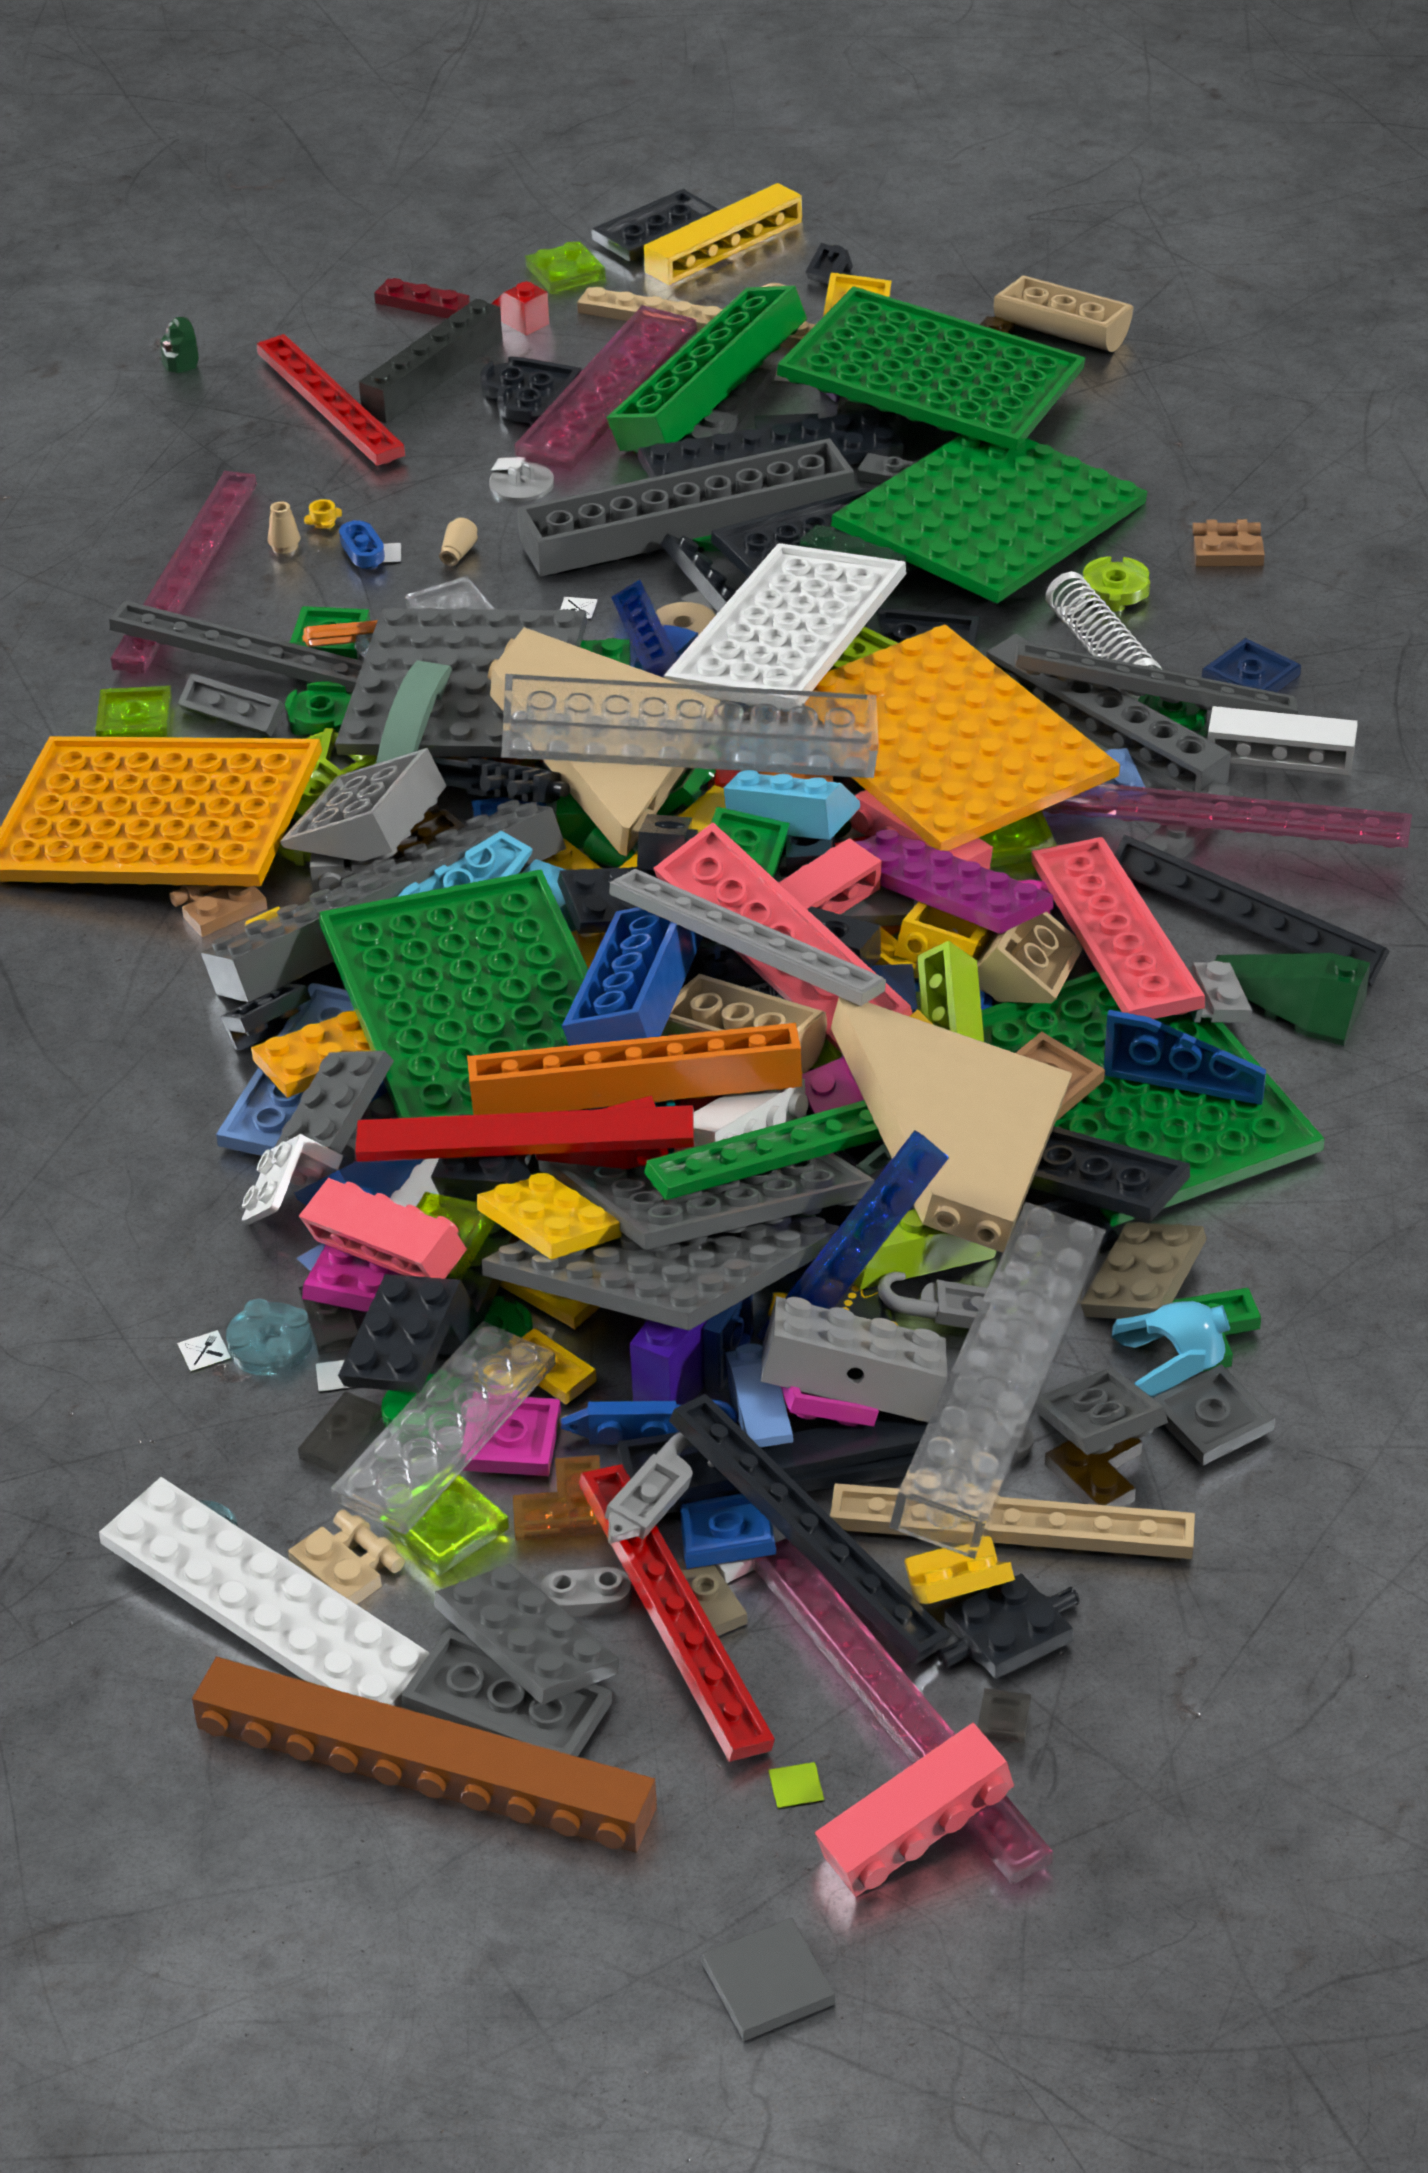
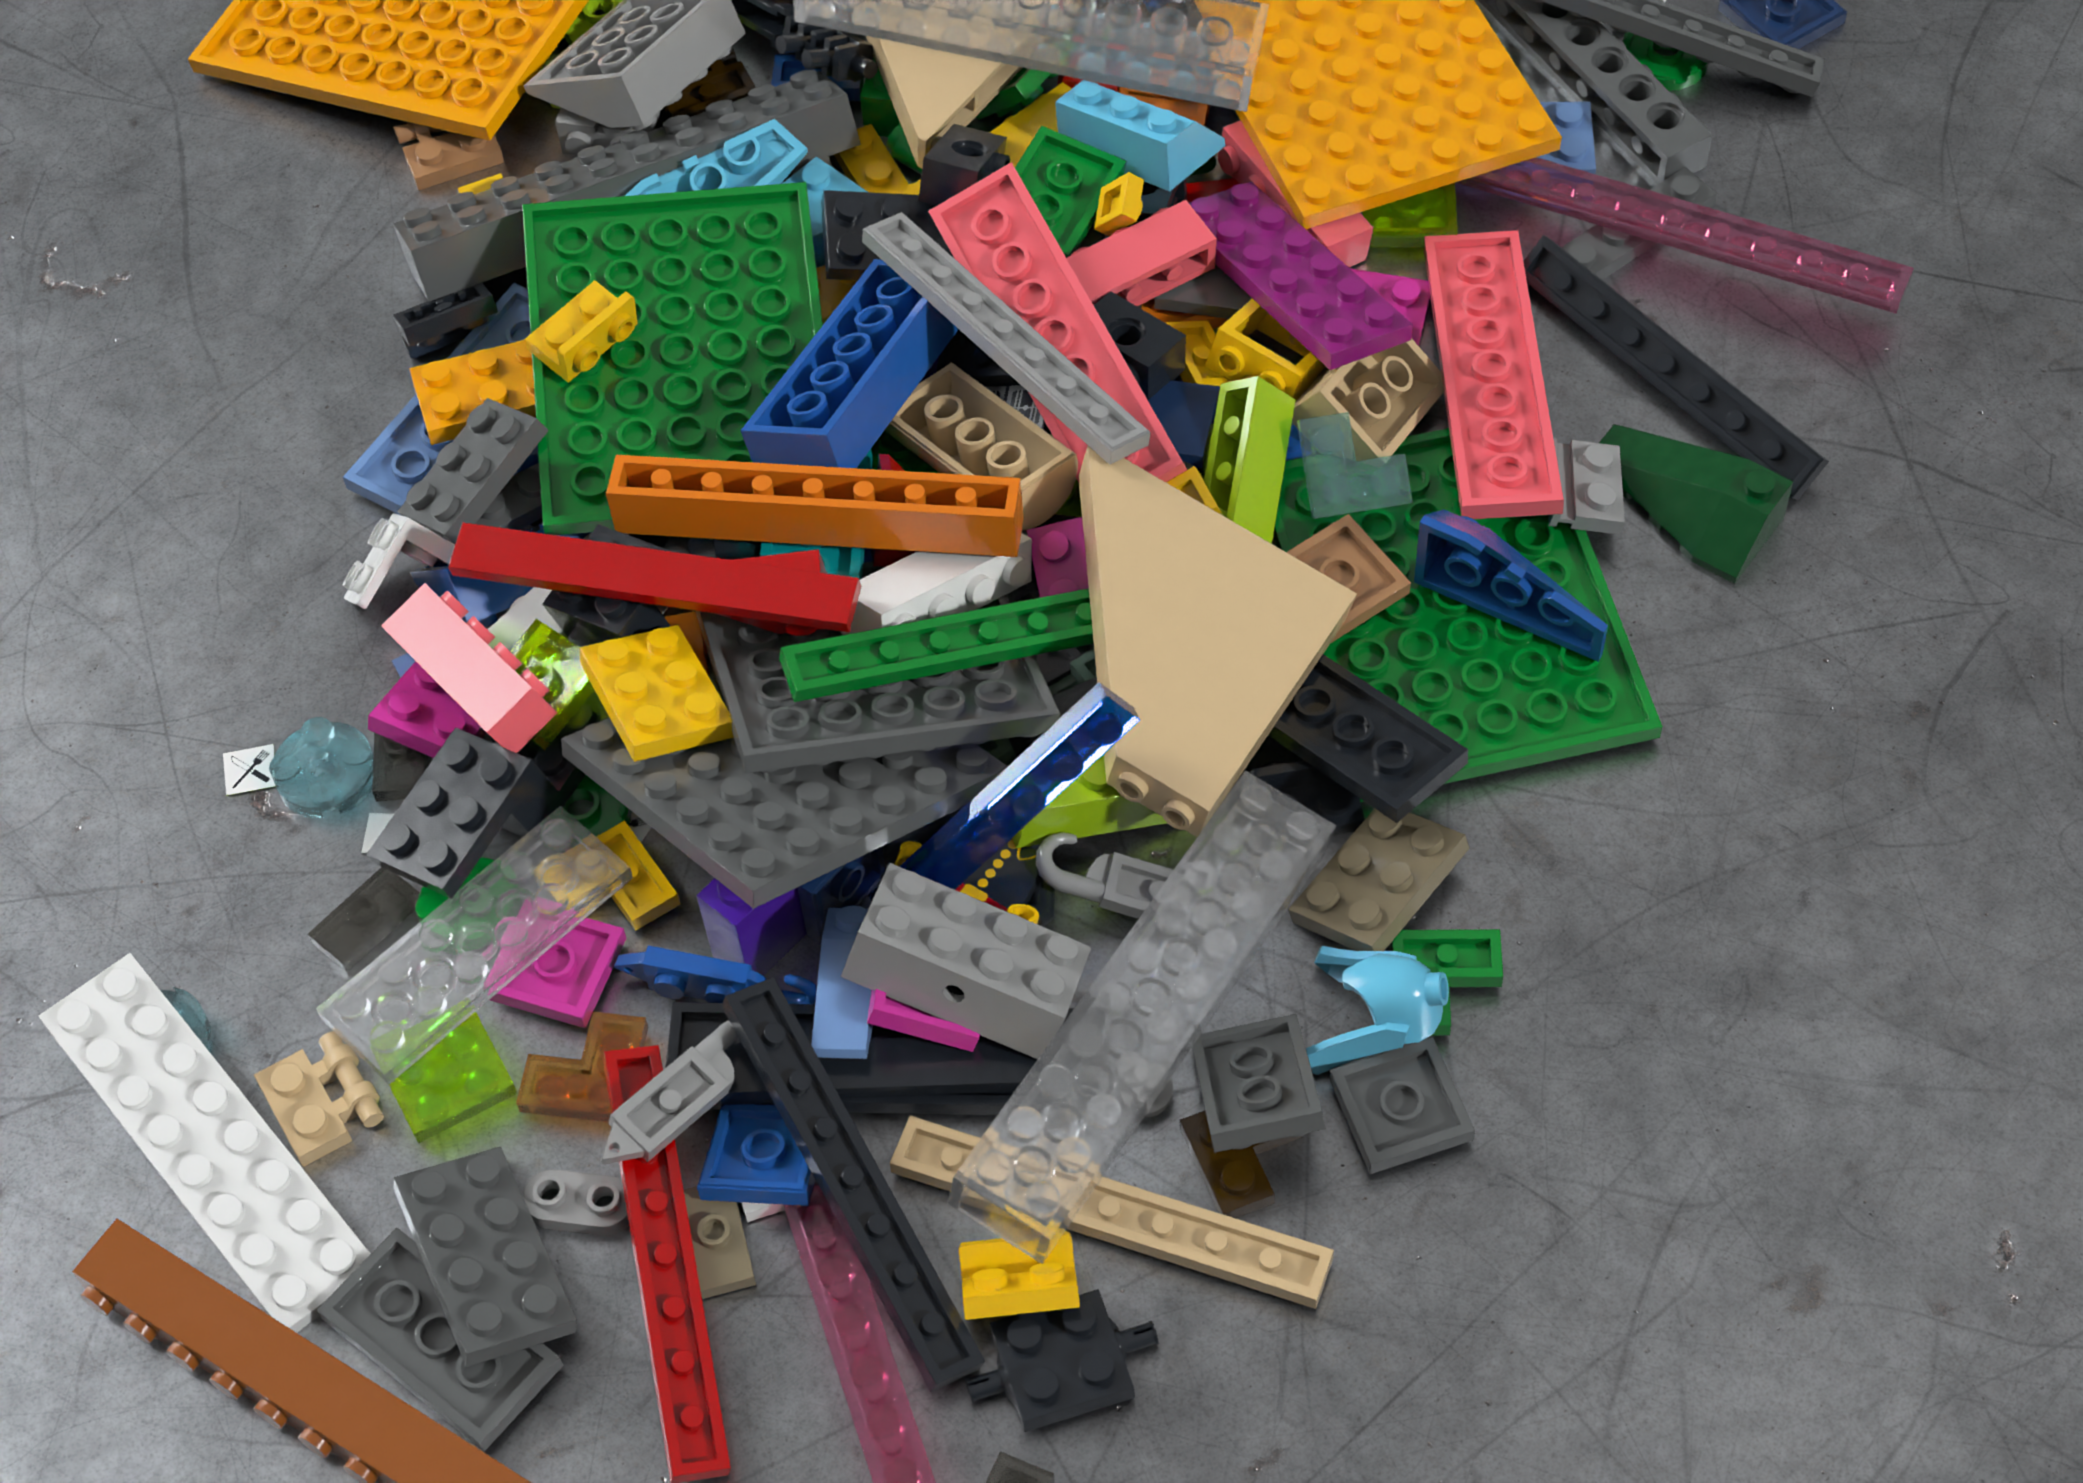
camera: 15 degrees right, 15 degrees up
white brick [1208,706,1358,776] -> none
none -> yellow bracket [525,280,638,383]
none -> yellow plate [1094,172,1144,236]
none -> clear light blue plate [1297,412,1413,519]

